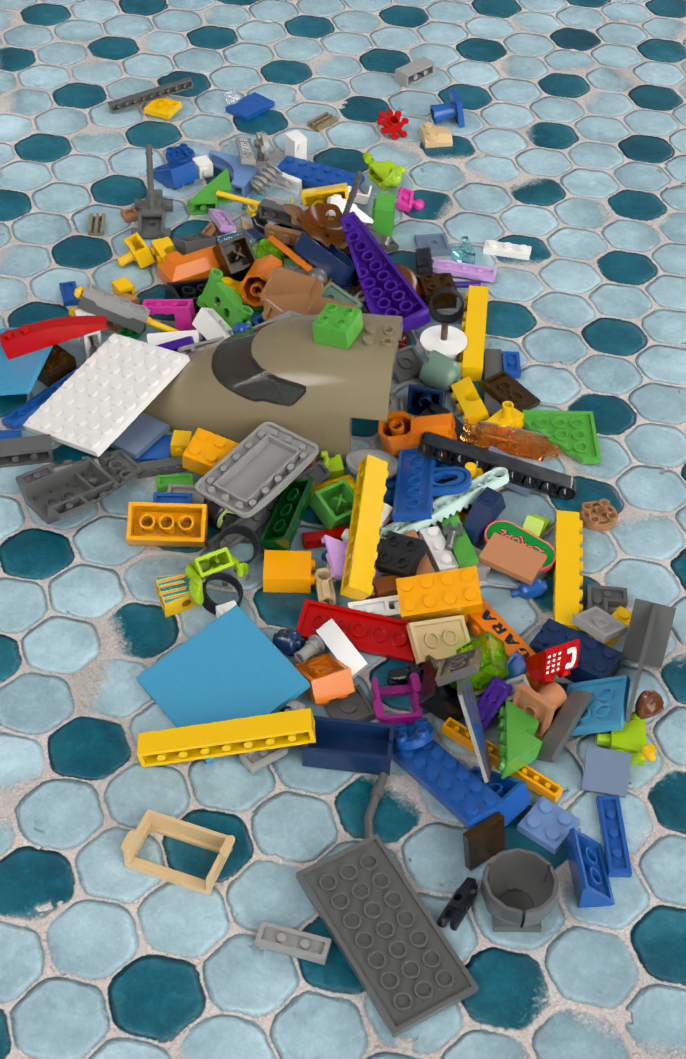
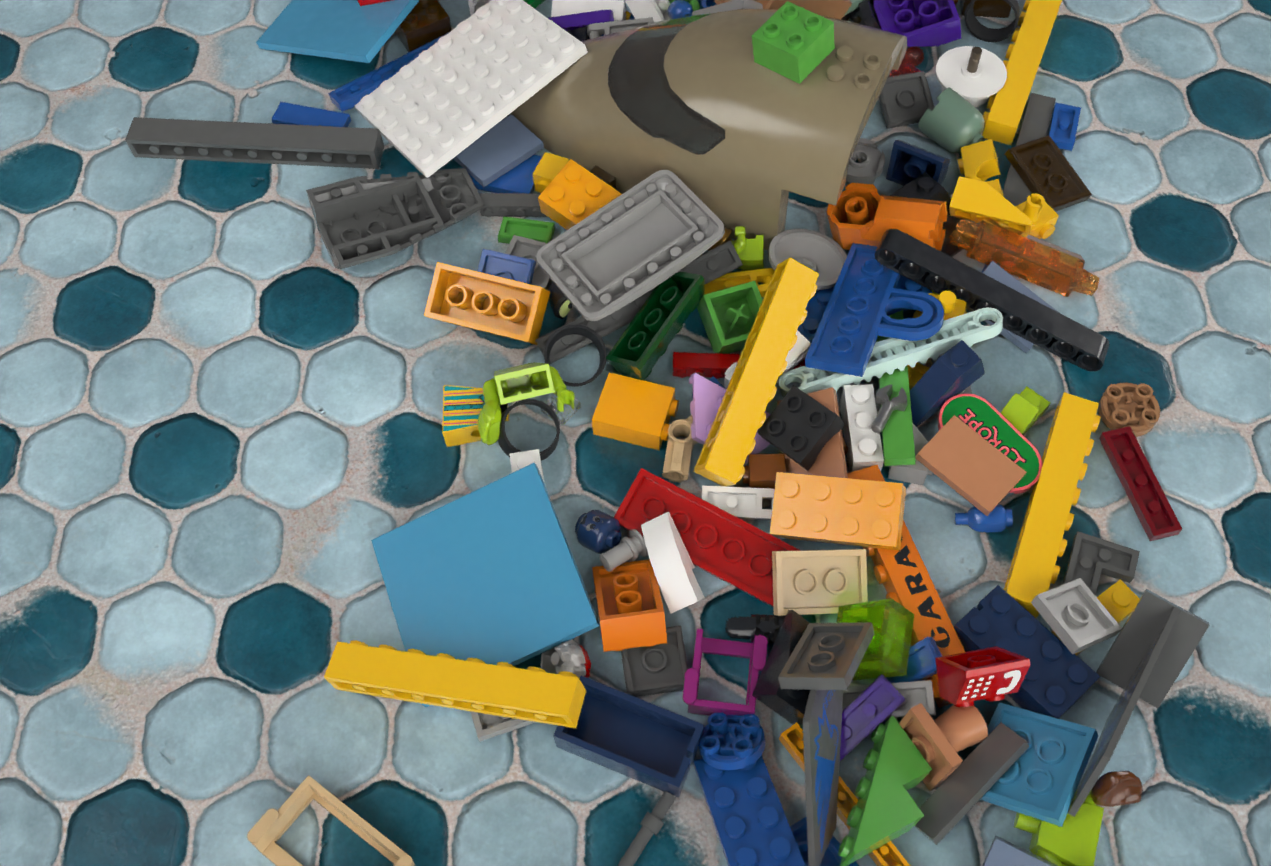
camera: 20 degrees right, 15 degrees up
bright green plate [522,410,601,464] -> none
none -> yellow slope [949,176,1033,234]
none -> dark red plate [1099,426,1182,541]

